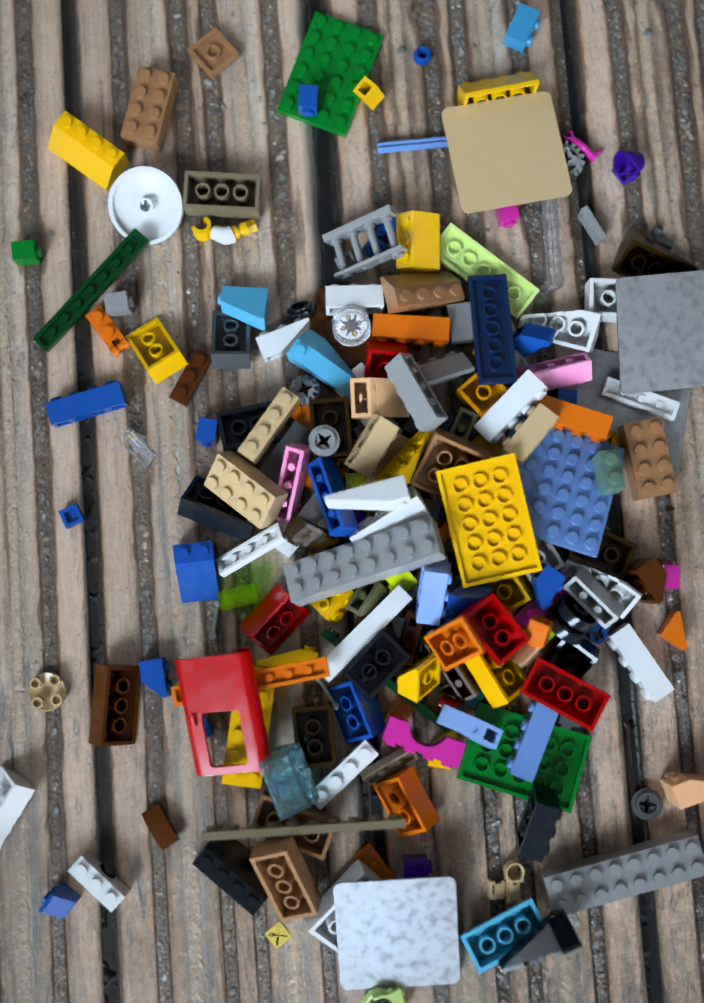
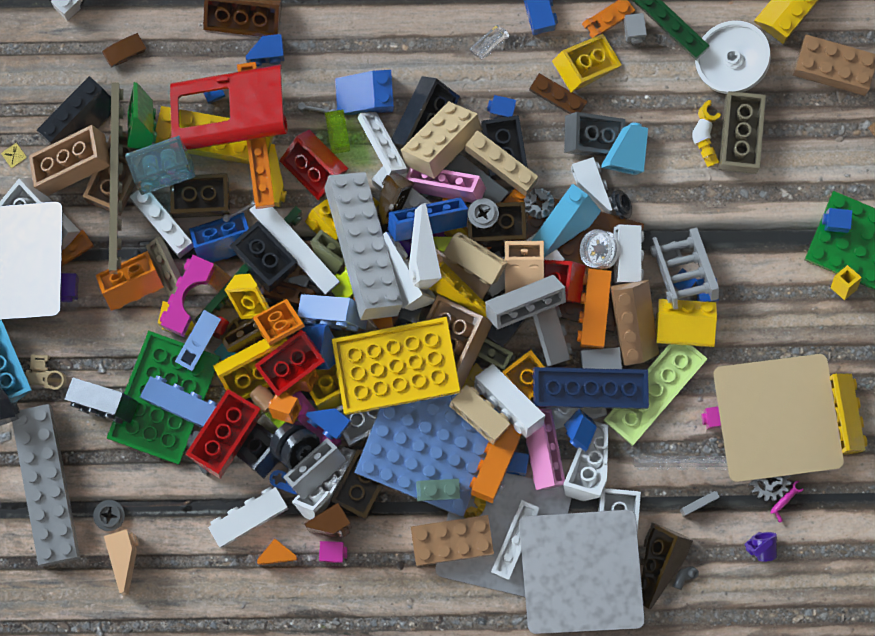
camera: 90 degrees right, 5 degrees down
medium blue axle [377,136,448,154] -> none
none -> green slope [127,82,157,150]

